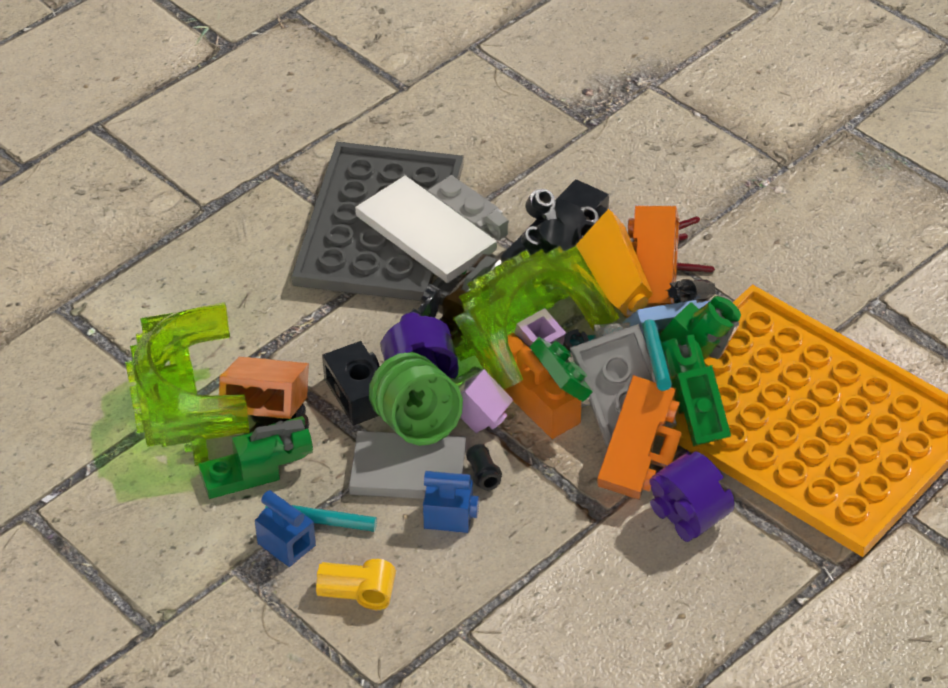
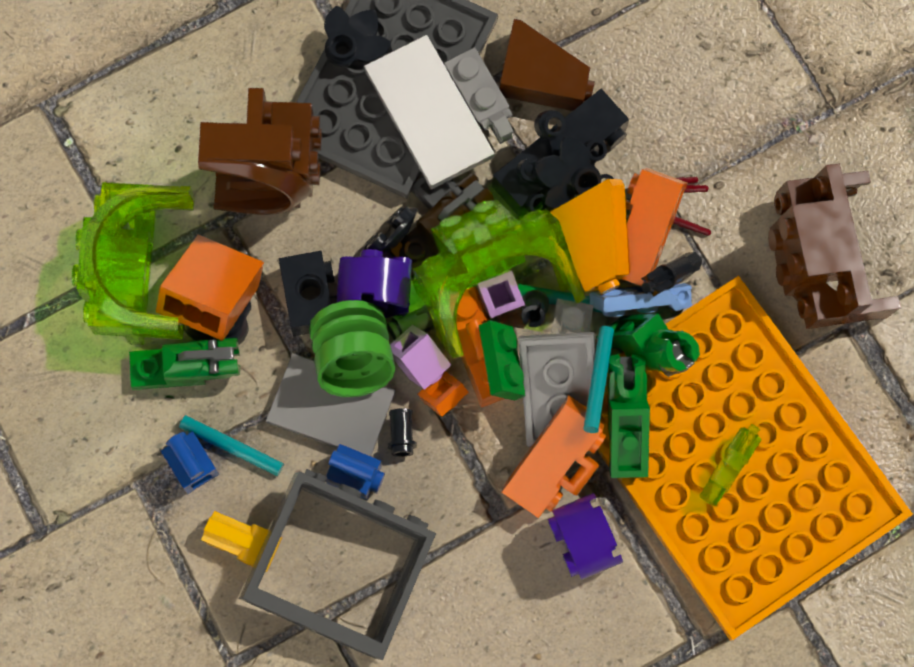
camera: 10 degrees right, 30 degrees up
none -> reddish brown piece [198,88,322,215]
none -> dark grey window [239,469,436,660]
none -> black plate [324,6,391,67]
none -> orange plate [417,371,469,417]
none -> reddish brown slope [500,19,595,111]
none -> clear neon green piece [700,424,762,507]
none -> reddish brown piece [768,163,901,329]

